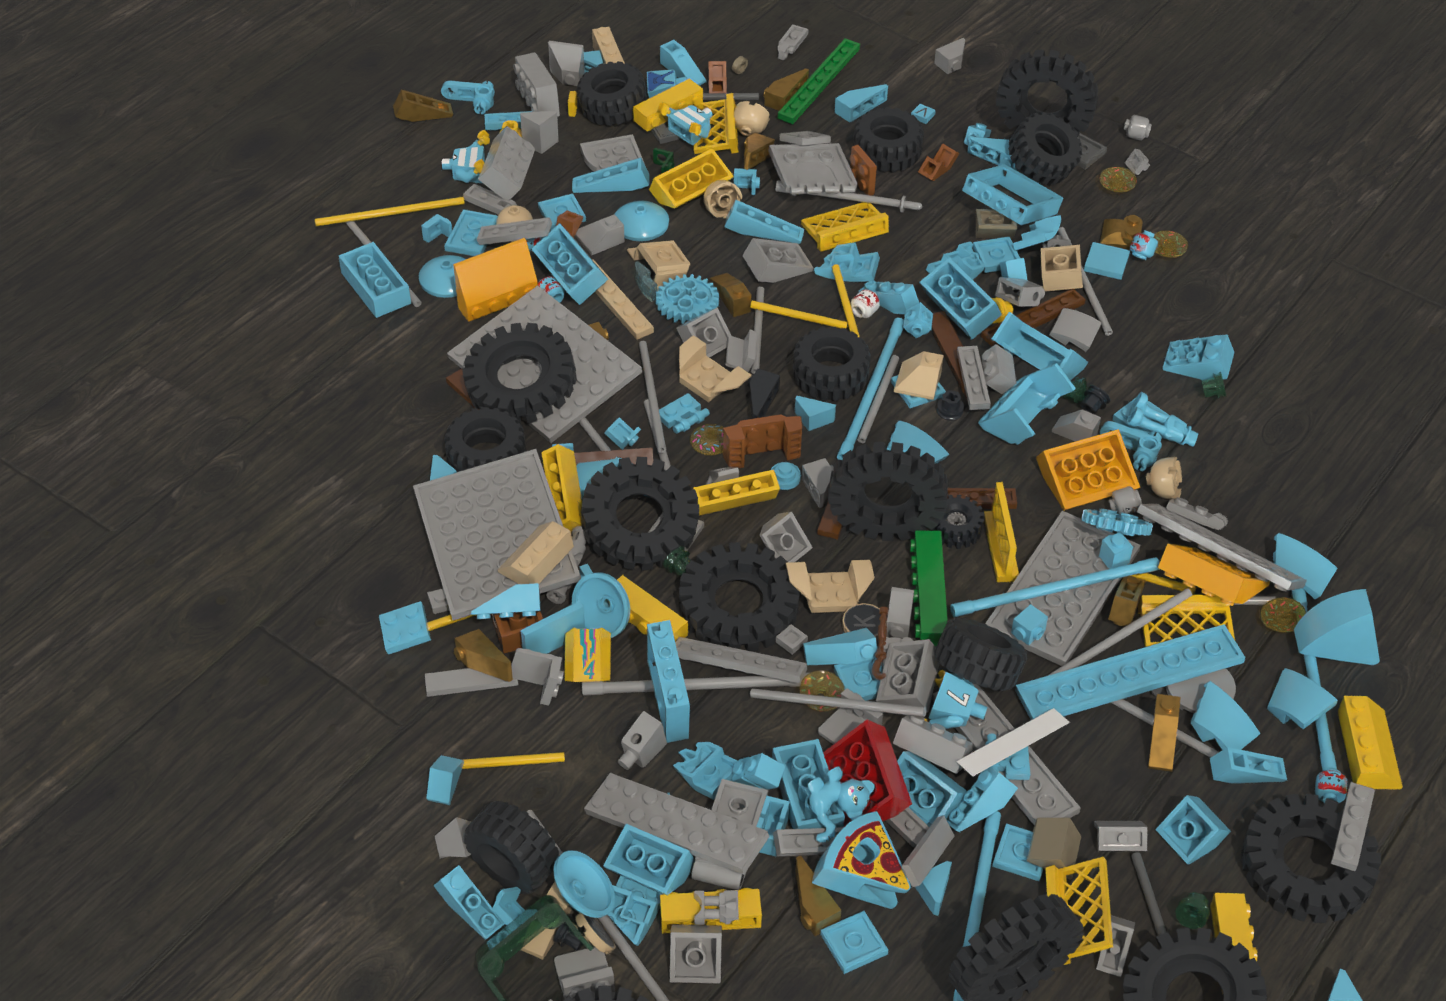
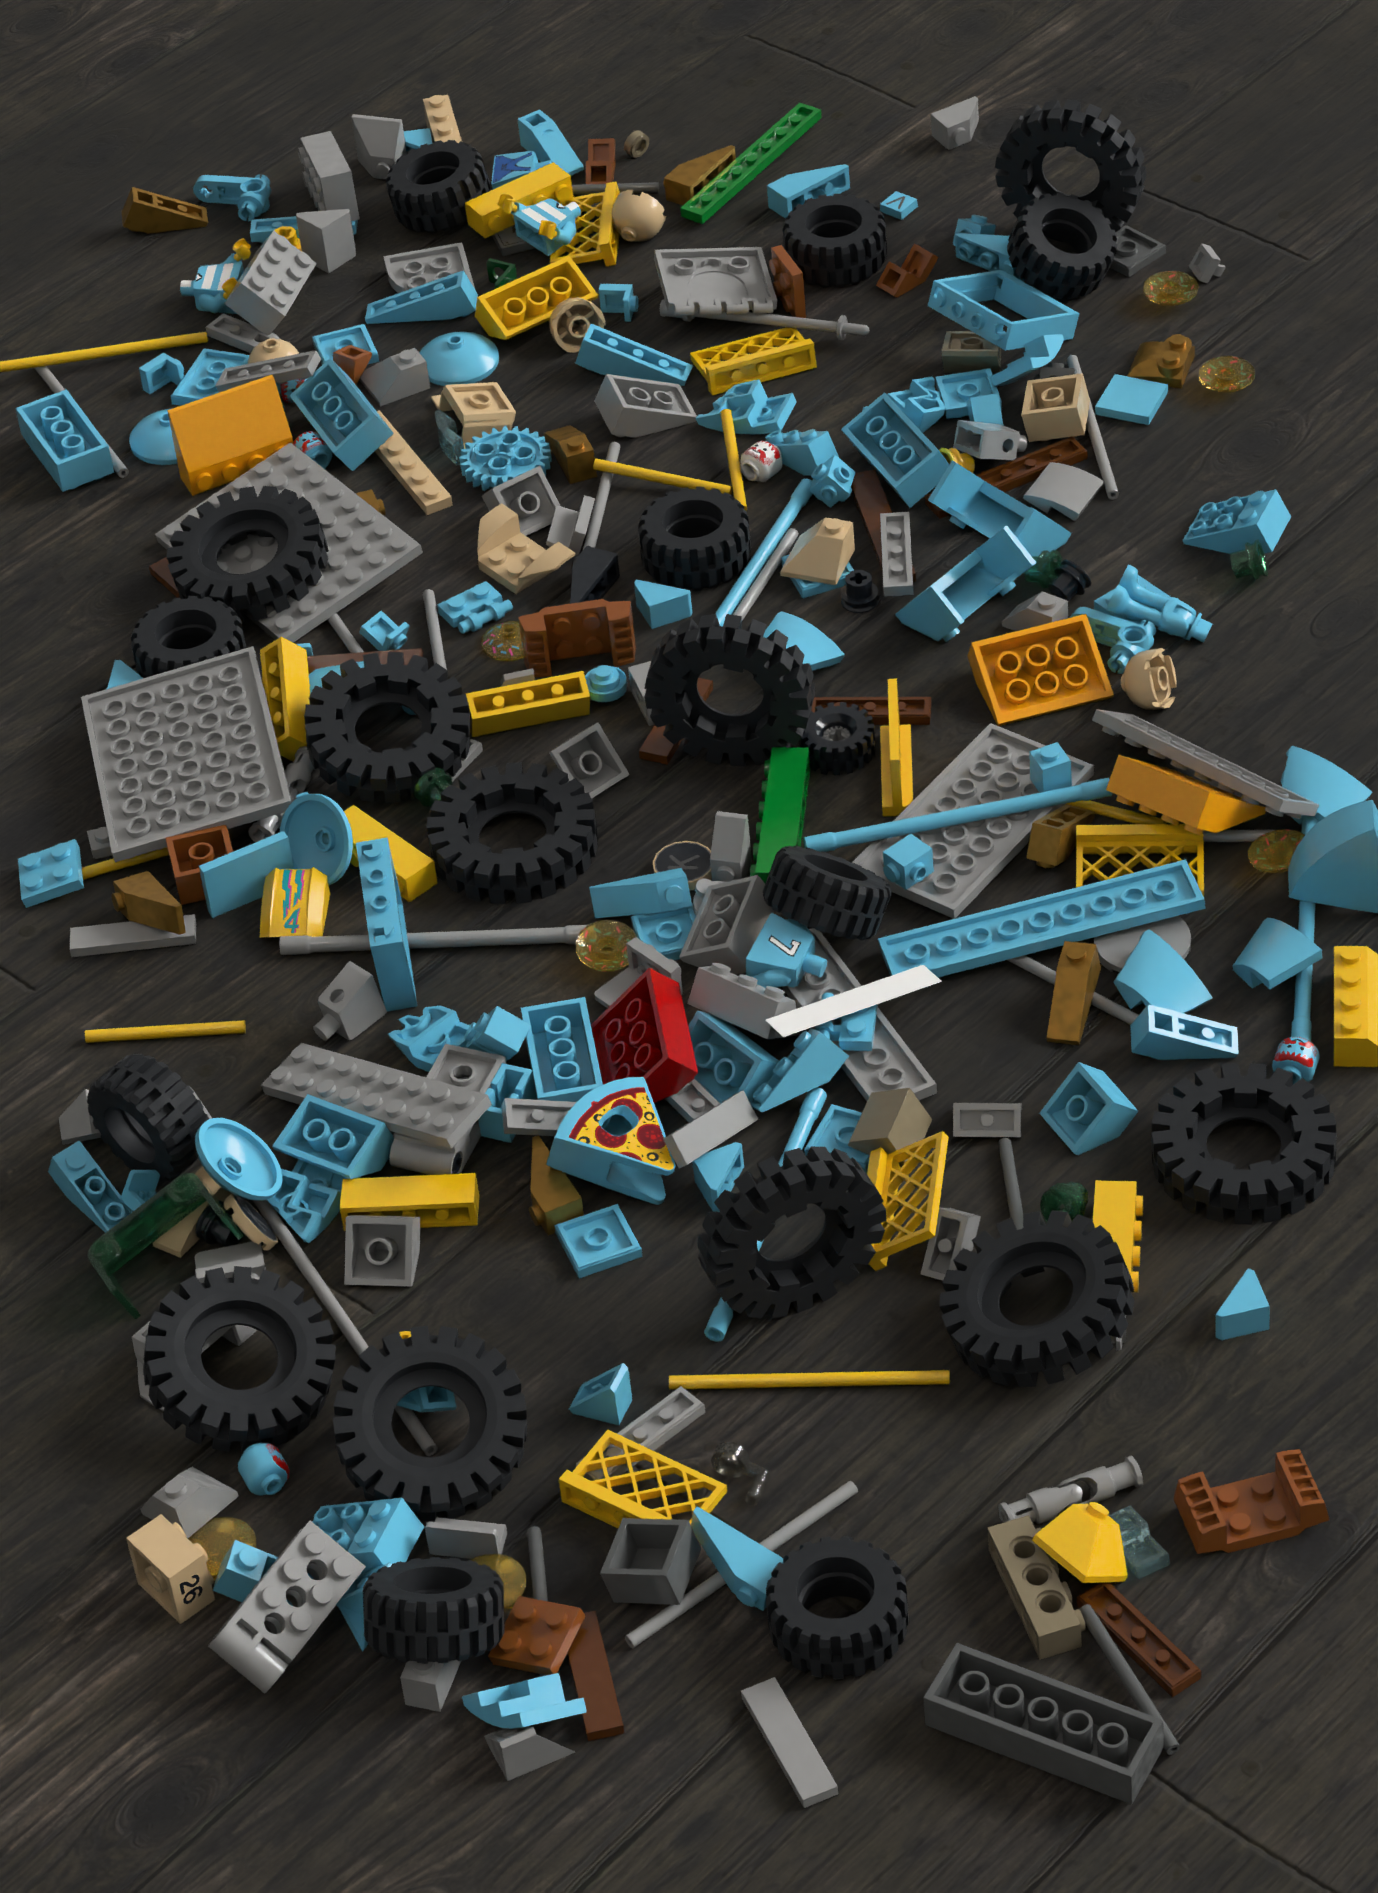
camera: 10 degrees right, 5 degrees down
medium azure slope [427,755,464,805] -> none
medium azure slope [471,583,541,619] -> none
tan slope [498,521,574,584] -> none
light grey bracket [511,648,564,706] -> none
yellow tile [568,91,578,117] -> none
light grey piece [639,341,666,453] -> none
light grey plate [675,637,807,683] -> none
light grey piece [694,890,739,925] -> none
pearl gold slope [744,133,775,170] -> none
light grey piece [750,689,926,717] -> none
light grey plate [776,624,808,655] -> none
light grey hinge [778,24,808,60] -> none
light grey tile [780,131,831,145] -> none
tan piece [786,560,874,613] -> none
medium azure animal [805,766,875,843] -> none
reddish brown piece [871,607,889,680] -> none
light grey brick [981,344,1017,394] -> none
light grey piece [1045,588,1192,677] -> none
medium azure gear [1081,509,1153,536] -> none
light grey head [1109,486,1142,514] -> none
light grey head [1123,115,1152,141] -> none
medium azure head [1130,230,1158,260] -> none
light grey hinge [1166,497,1228,530] -> none
light grey plate [1331,782,1375,871] -> none

